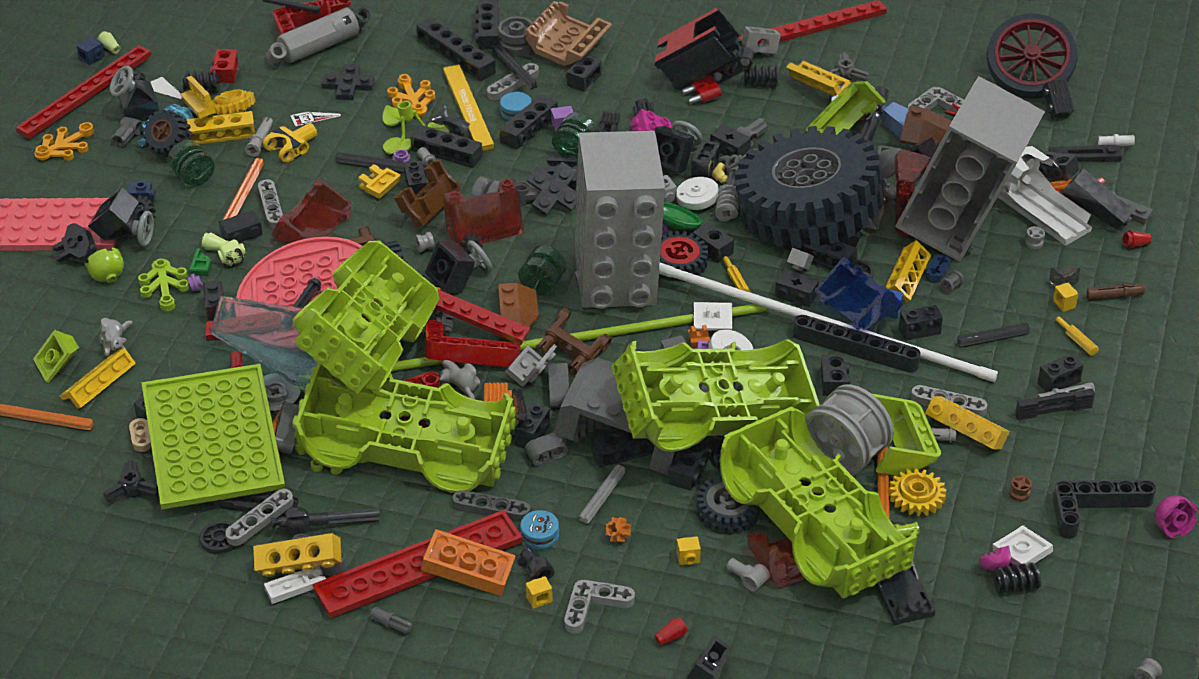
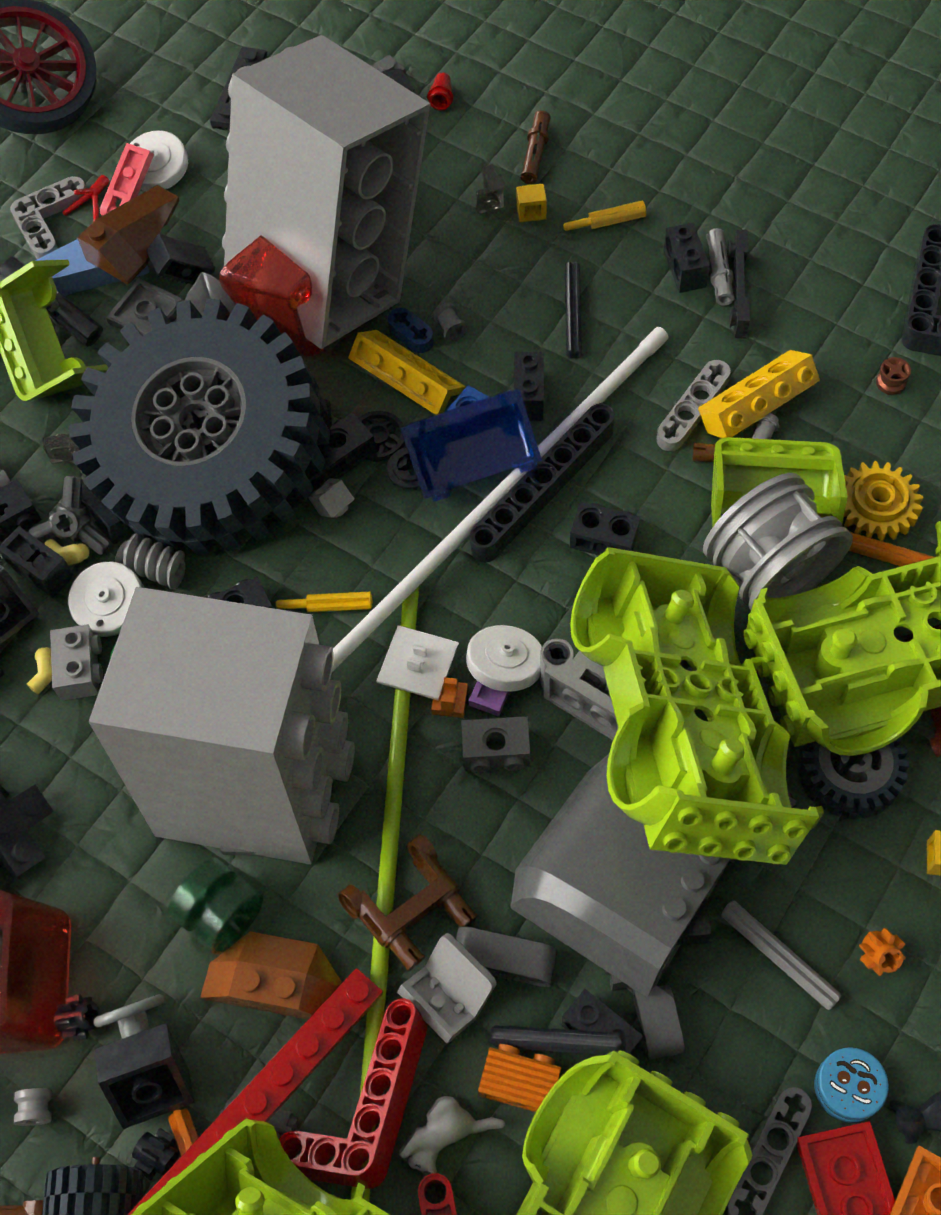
camera: 70 degrees left, 20 degrees up
black brick [775,269,819,307] -> none
black brick [1042,78,1075,118] -> none
white pin [1098,134,1135,146] -> none

